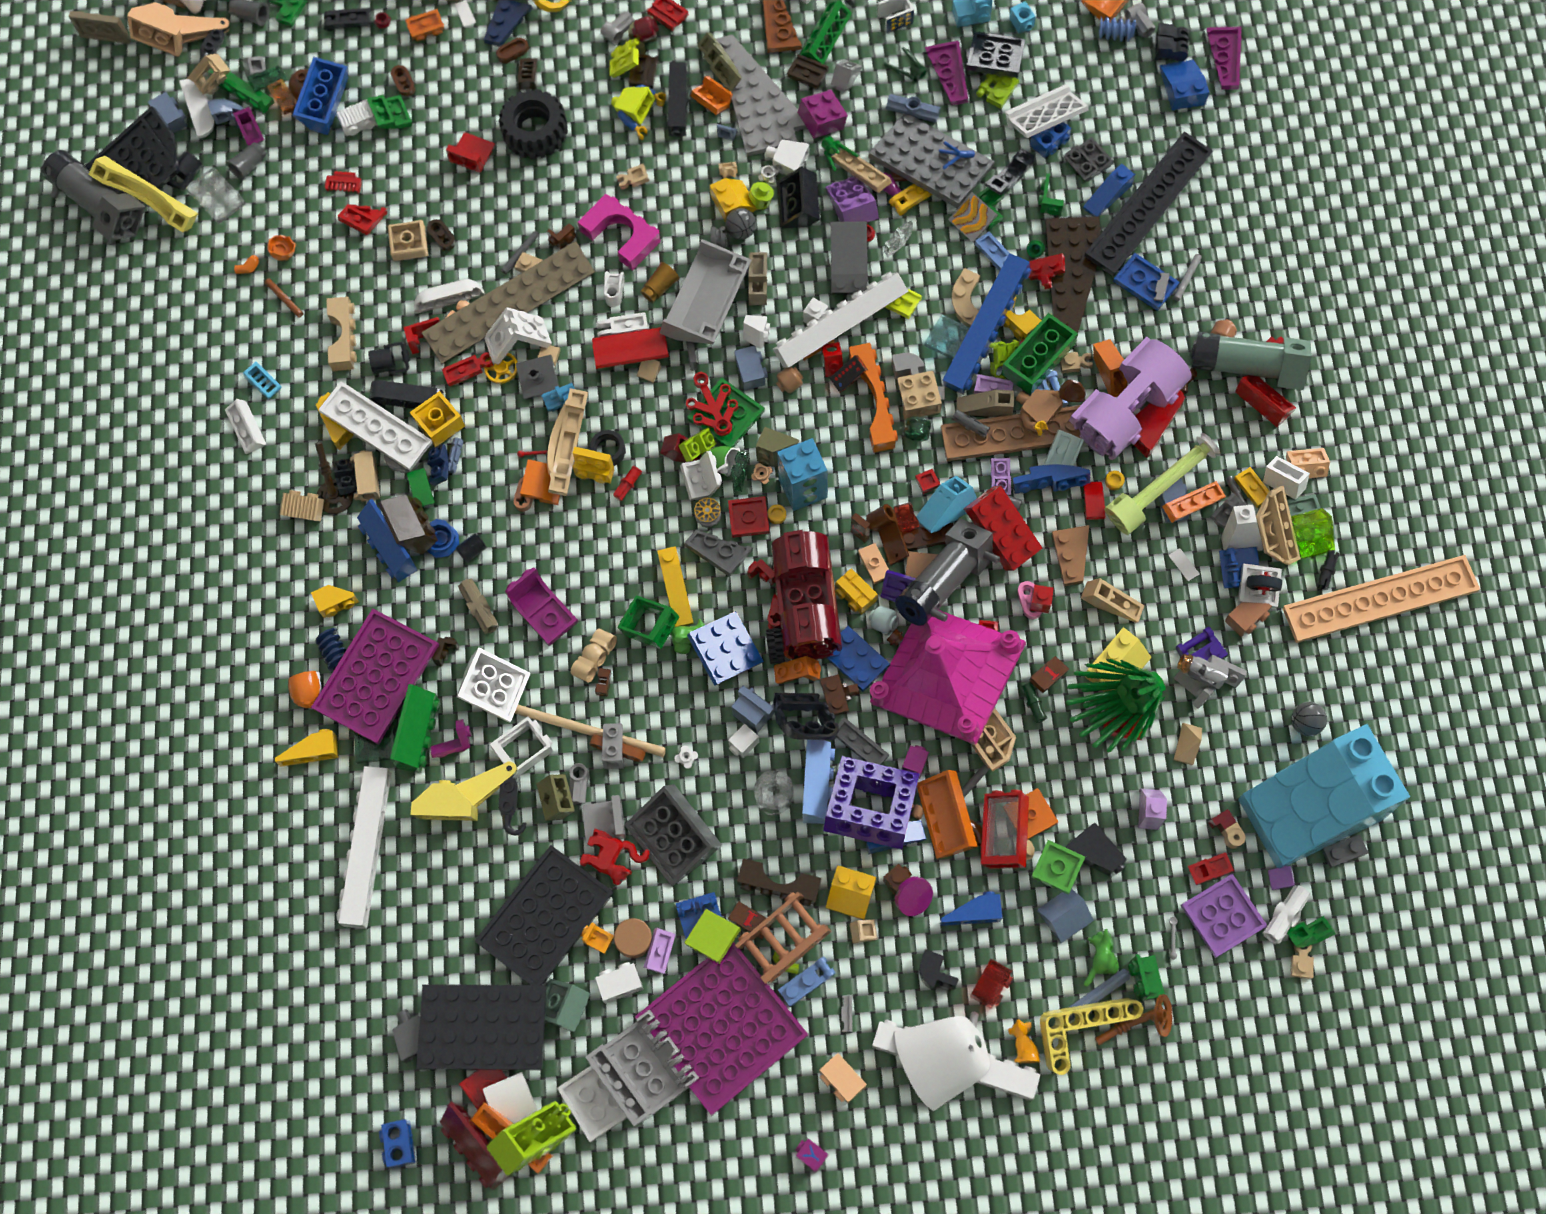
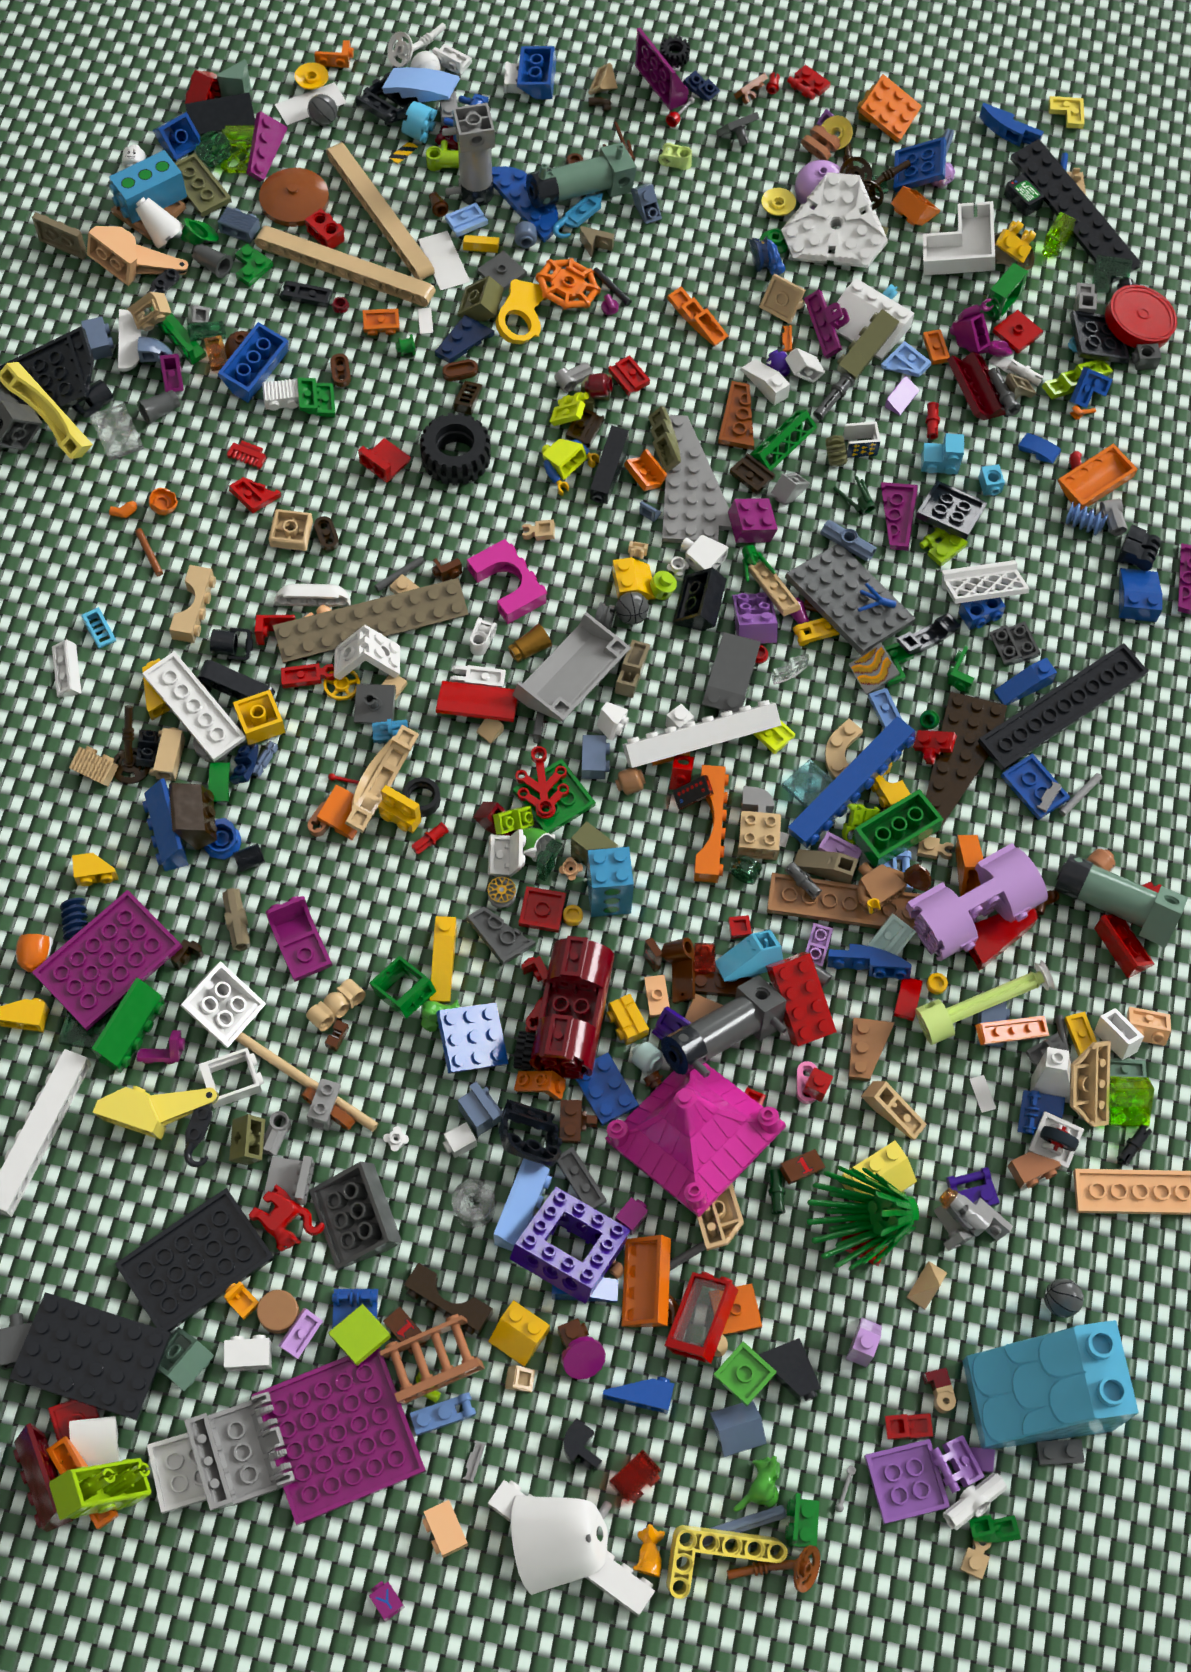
camera: 10 degrees right, 5 degrees down
none -> green brick [395,334,416,356]
none -> olive gear [825,435,848,467]
none -> medium lavender plate [931,1435,985,1493]

